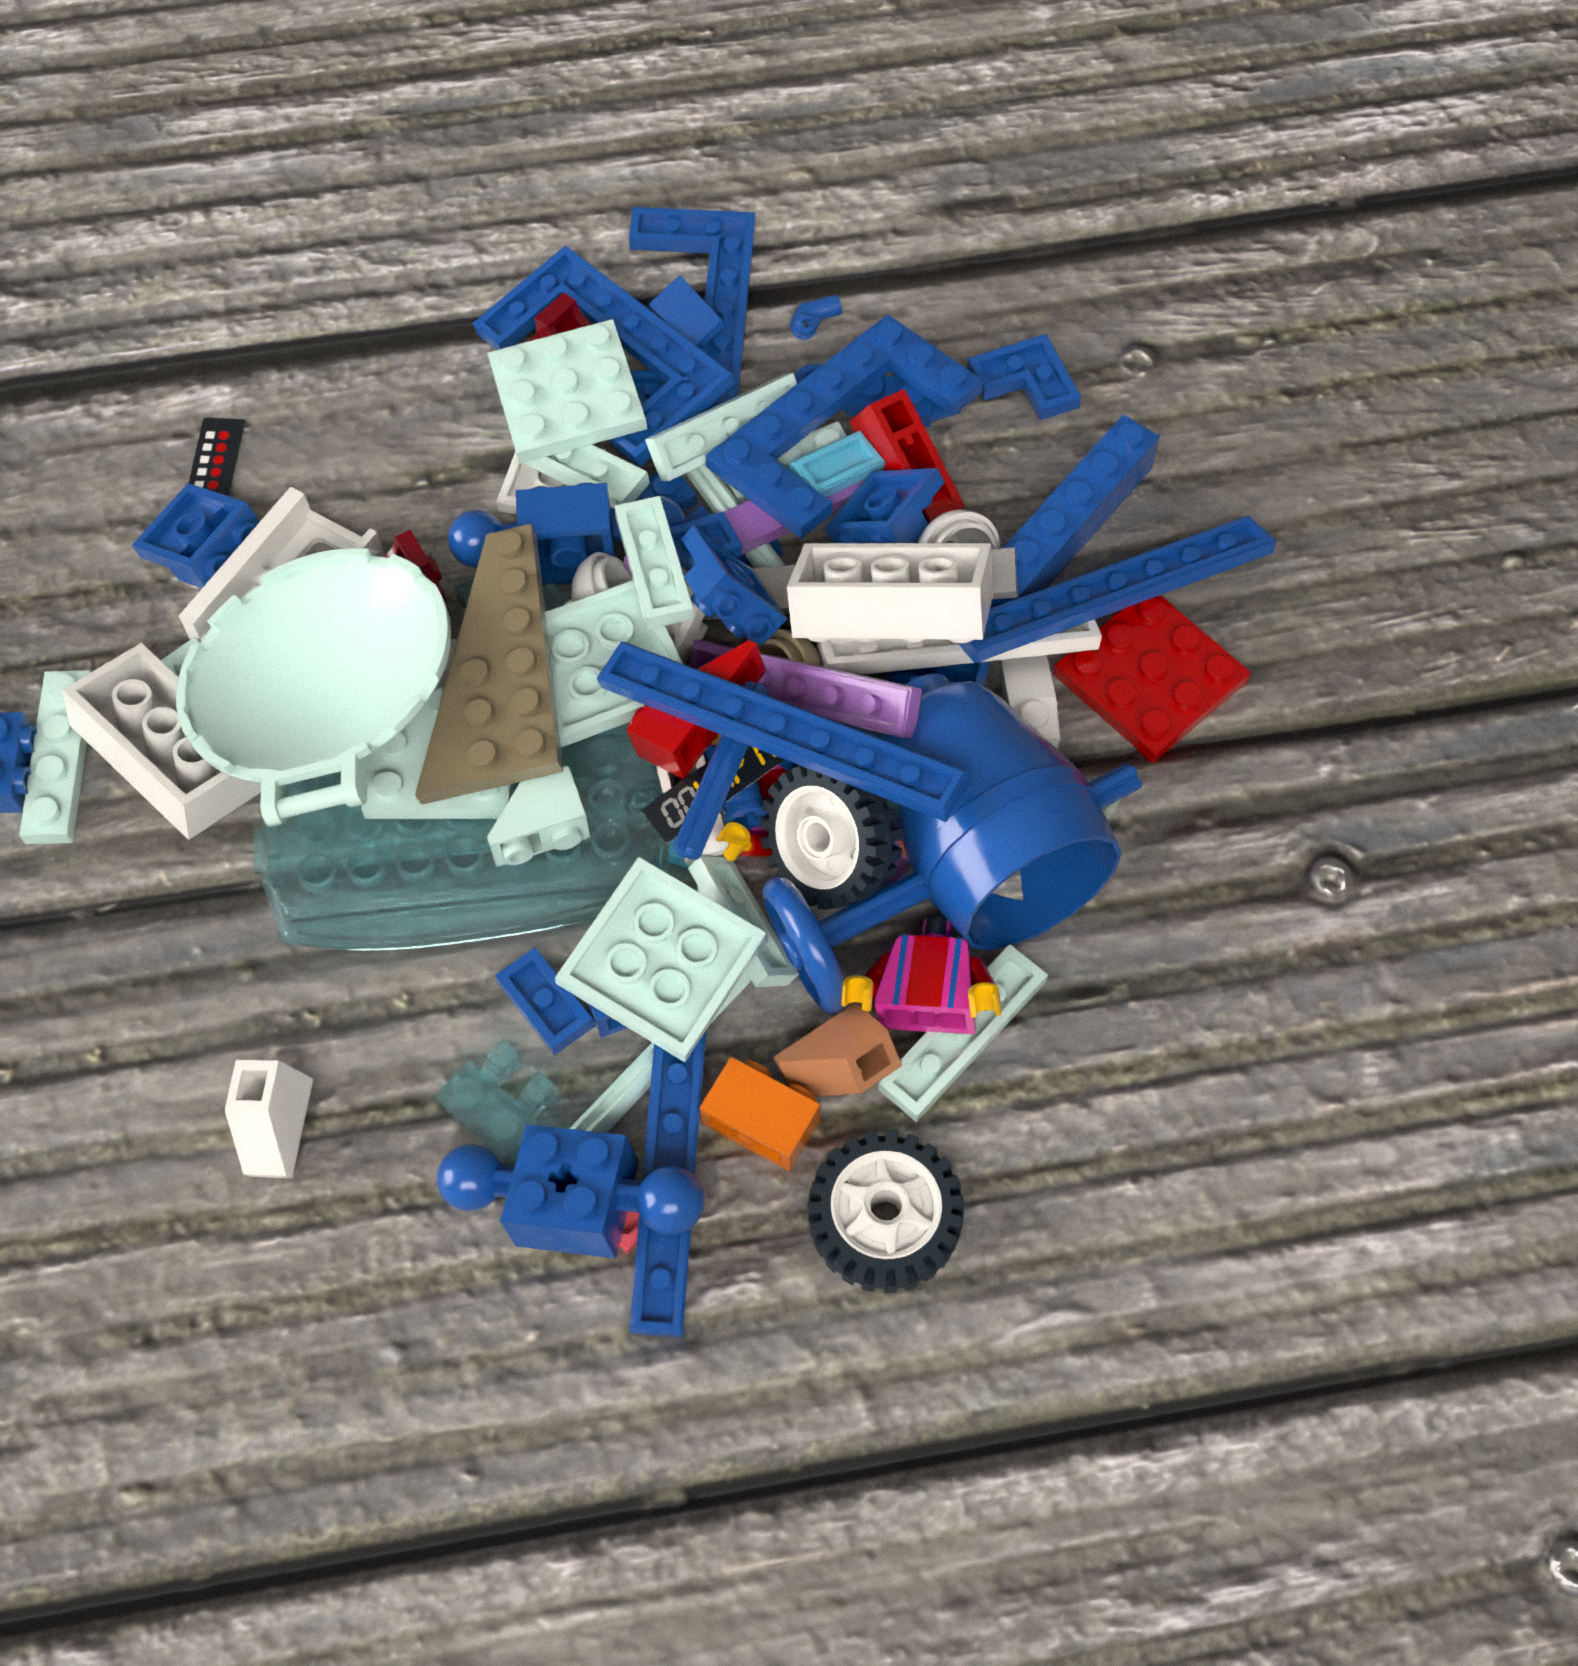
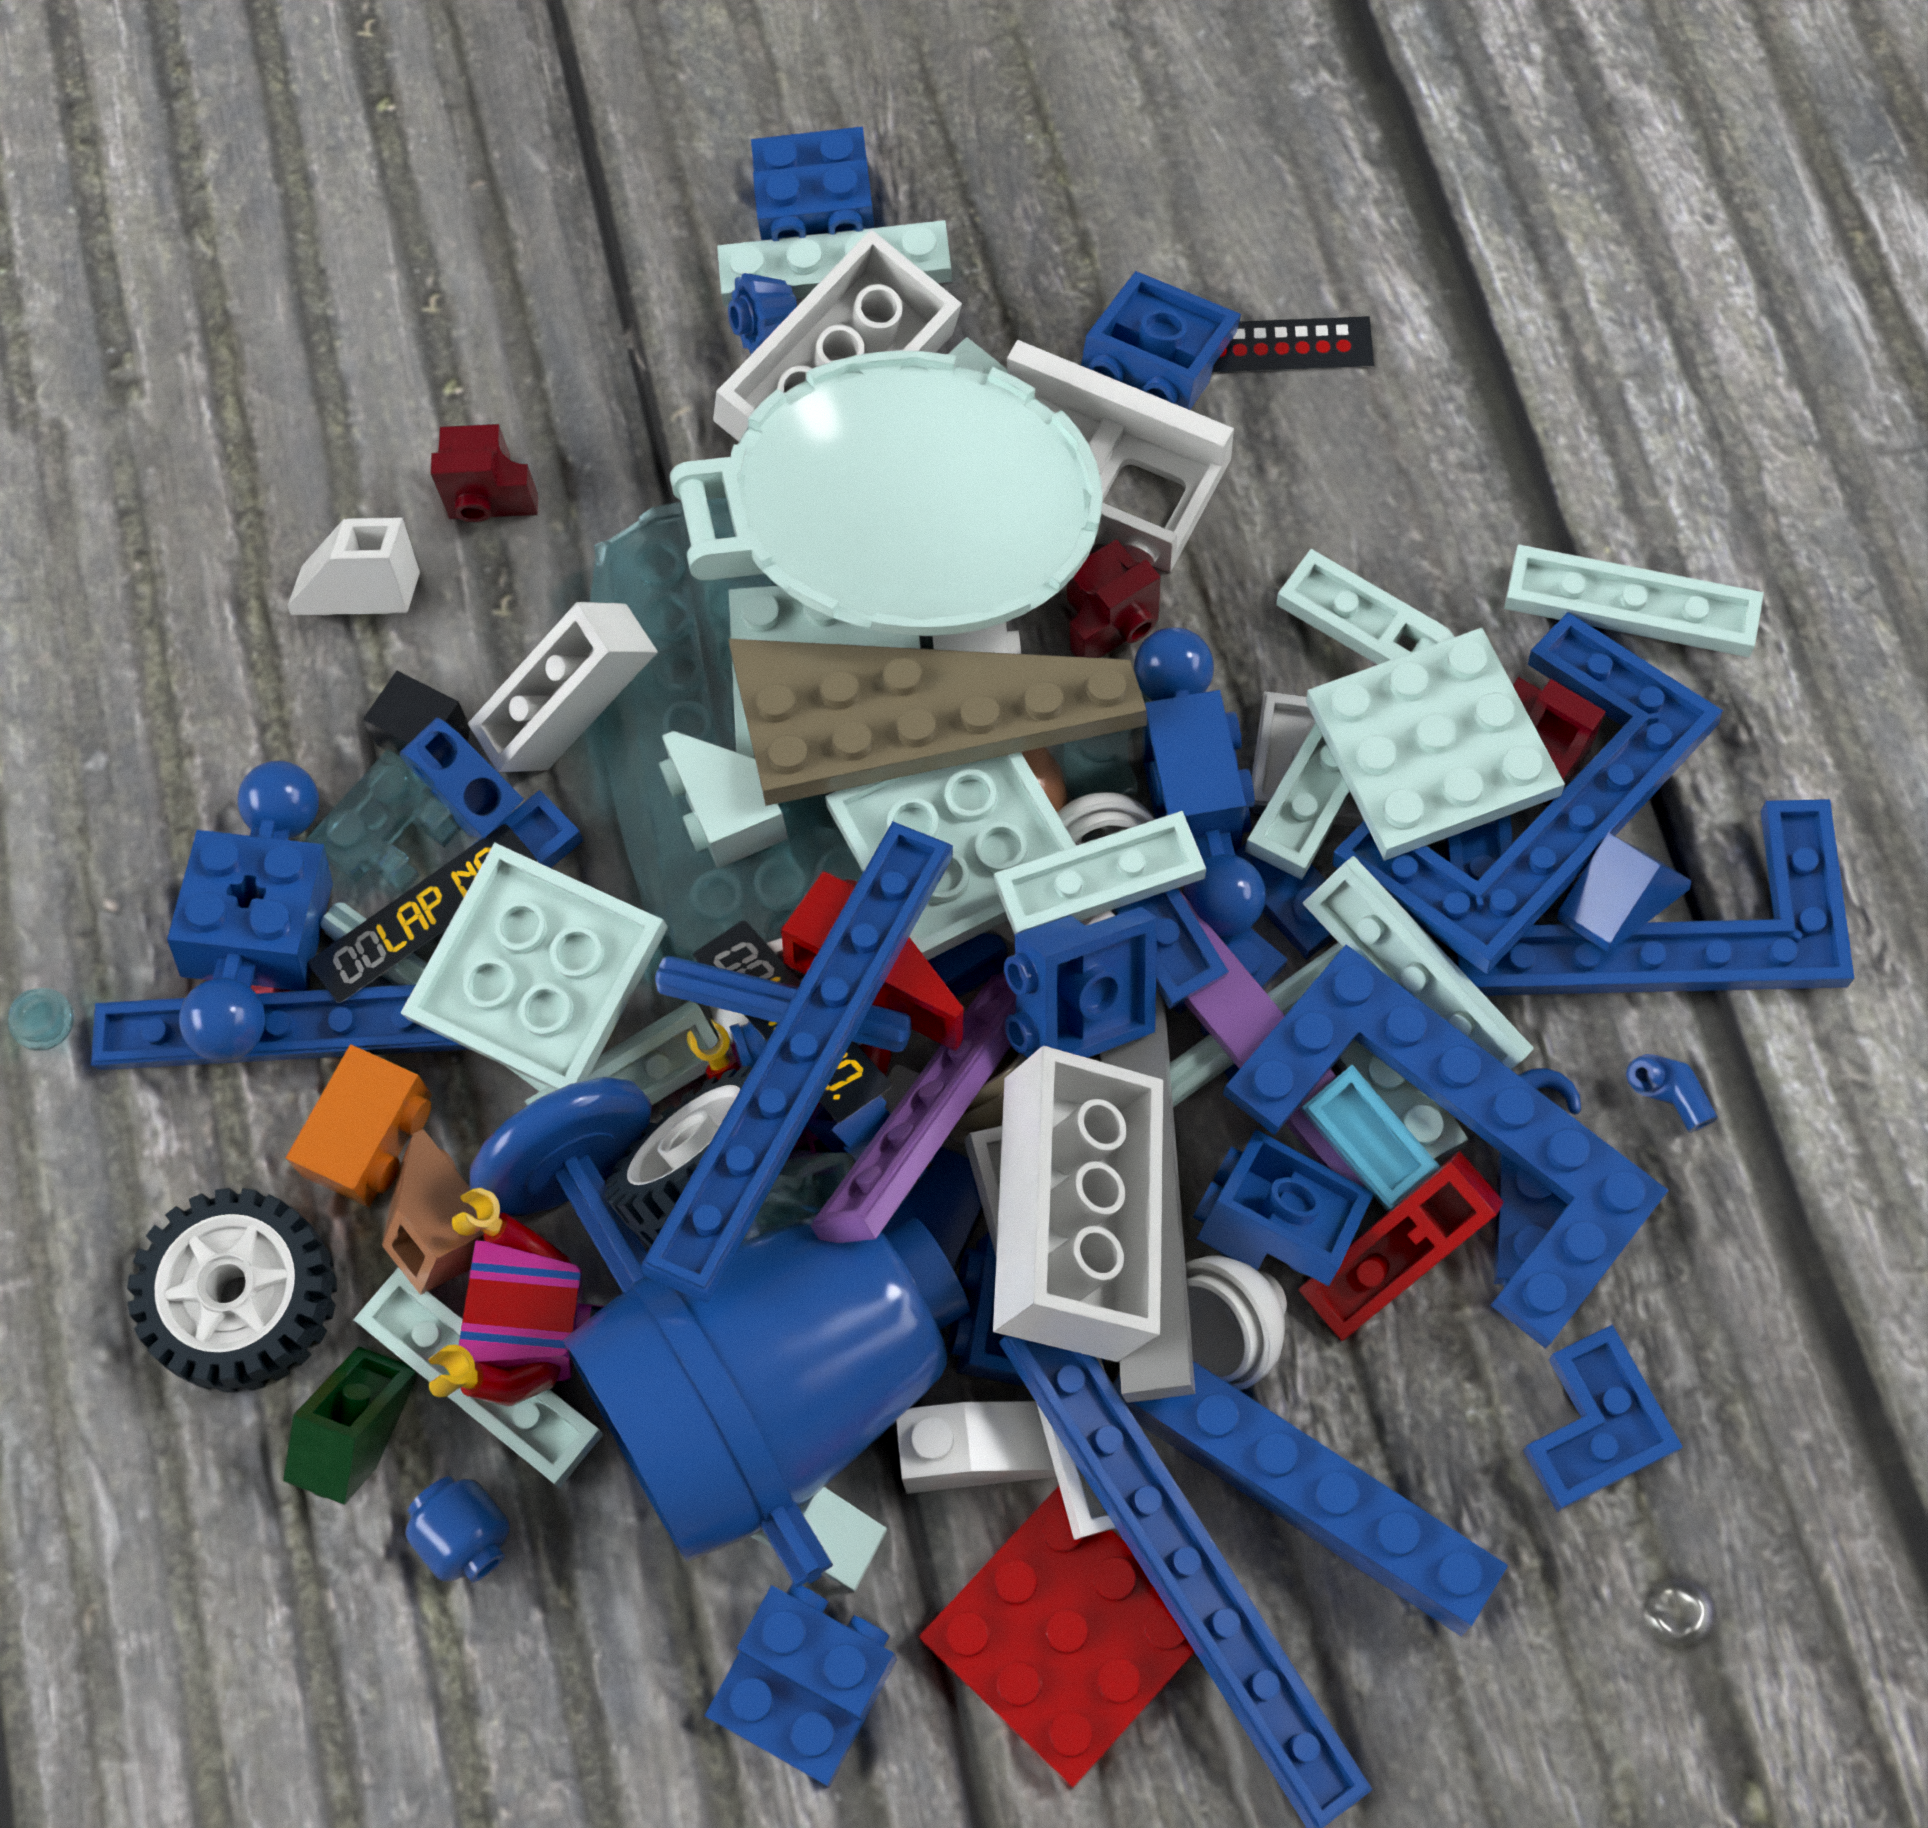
camera: 90 degrees right, 5 degrees up
none -> clear light blue plate [8,988,74,1051]
none -> dark green slope [283,1346,417,1505]
none -> black sticker [308,824,538,1003]
none -> black brick [363,670,471,758]
none -> blue leg [399,717,524,839]
none -> blue head [405,1476,510,1583]
none -> dark red brick [431,424,538,522]
none -> white brick [467,602,658,772]
none -> blue plate [704,1582,898,1787]
none -> blue piece [728,273,797,354]
none -> light aqua plate [1276,549,1454,665]
none -> light aqua plate [1504,544,1764,657]

